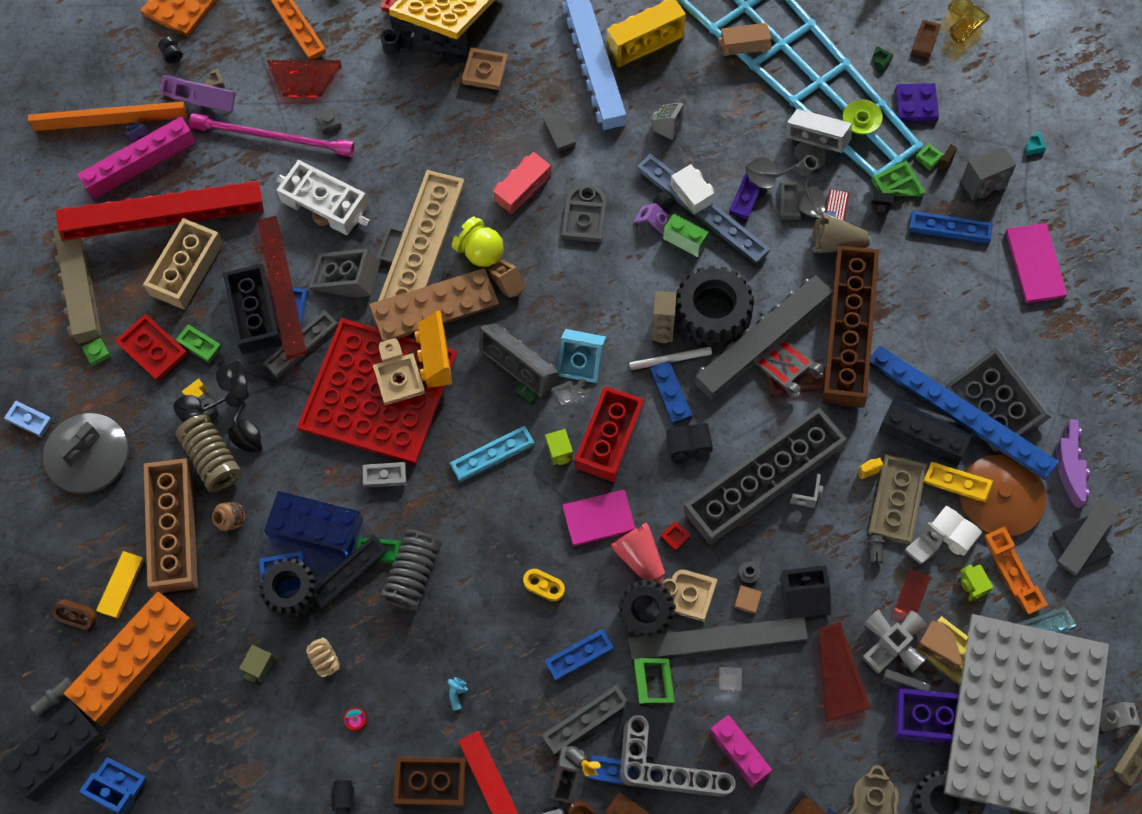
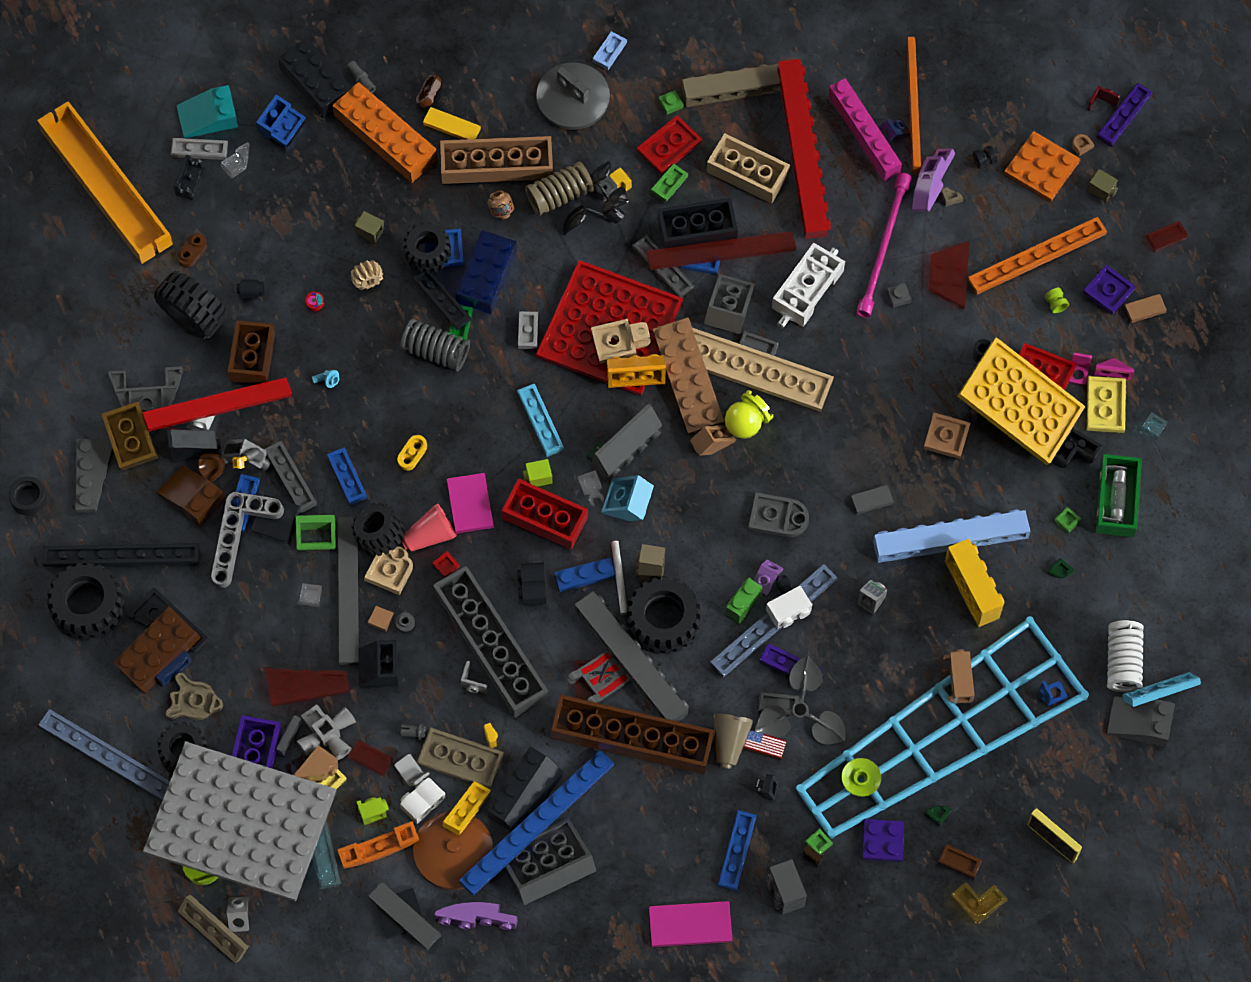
camera: 90 degrees right, 0 degrees up
coral brick [493,152,552,214] -> none
dark pink brick [709,715,772,788] -> none
light grey brick [787,109,852,153] -> none
bright green wing [871,160,926,196] -> none
teal tile [1025,132,1046,156] -> none

